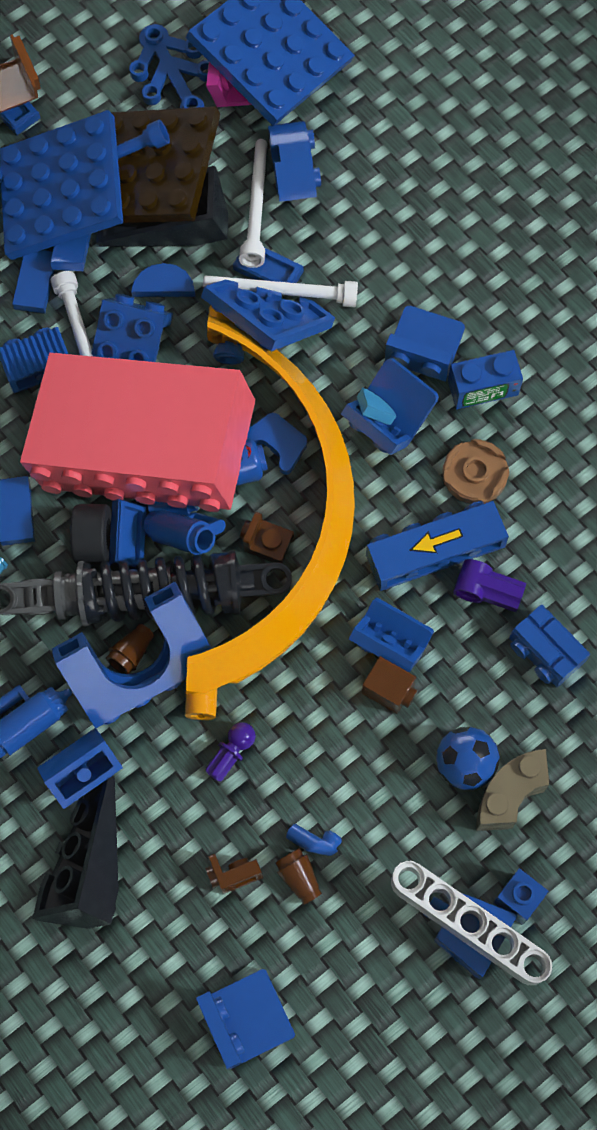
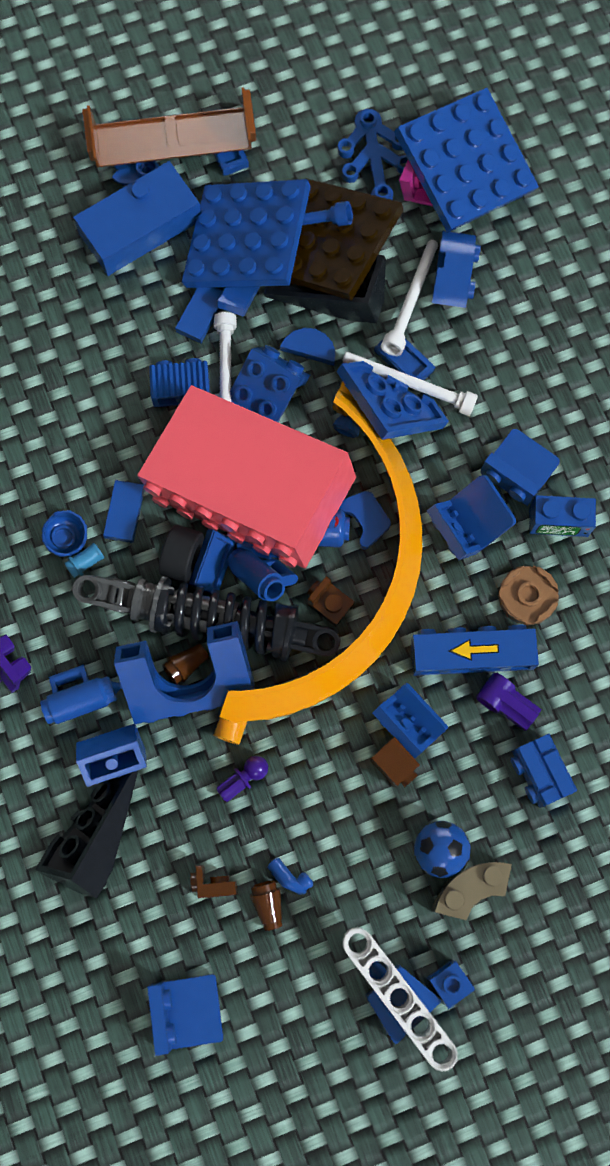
camera: 15 degrees right, 5 degrees up
dark azure tile [357,387,396,425] -> none

